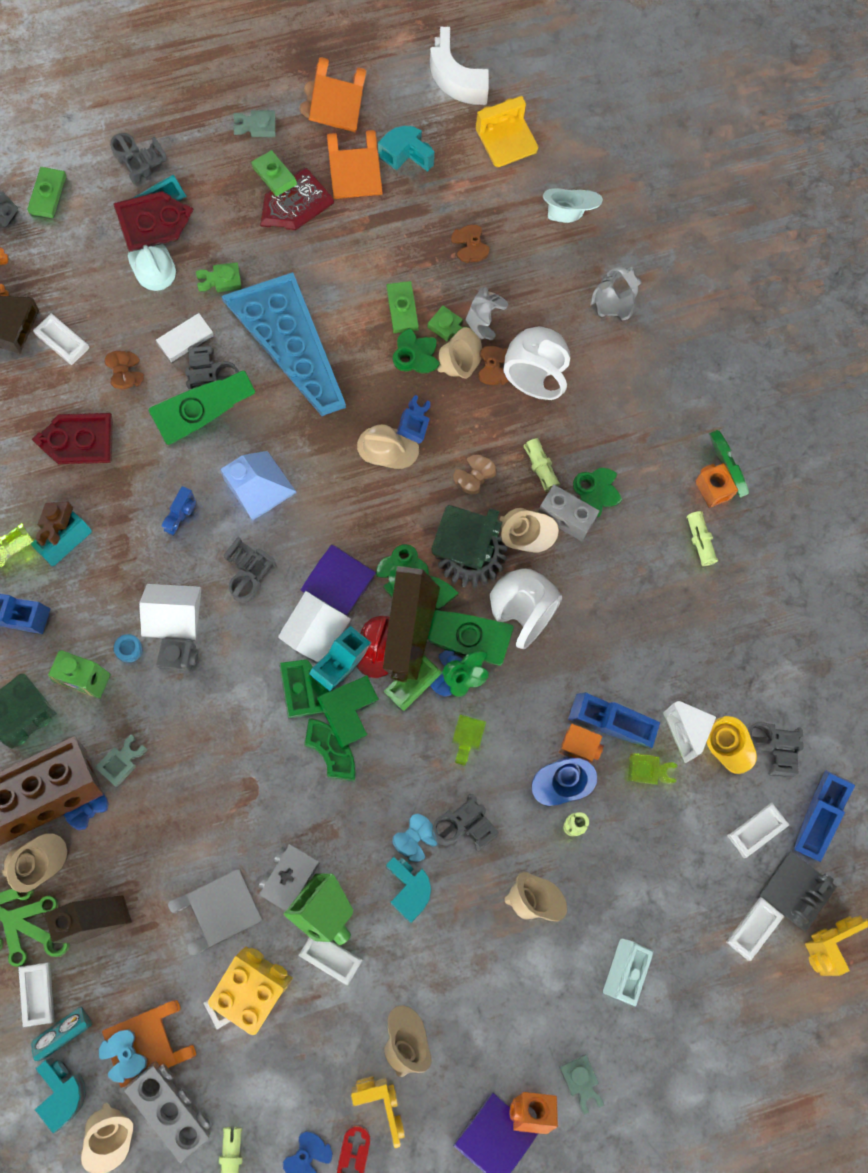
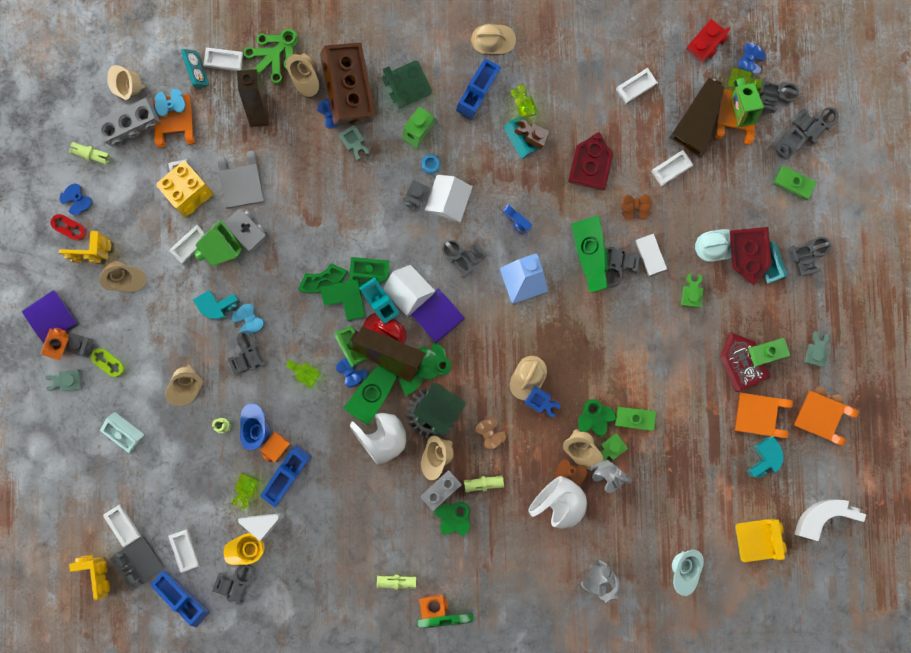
camera: 110 degrees right, 10 degrees up
teal brick [35,1058,86,1133] -> none
dark azure wing [221,273,346,416] -> none
green plate [442,650,489,697] -> none
dark orange piece [451,225,490,263] -> none
none -> dark grey bracket [64,333,94,358]
none -> lime beam [91,348,125,377]

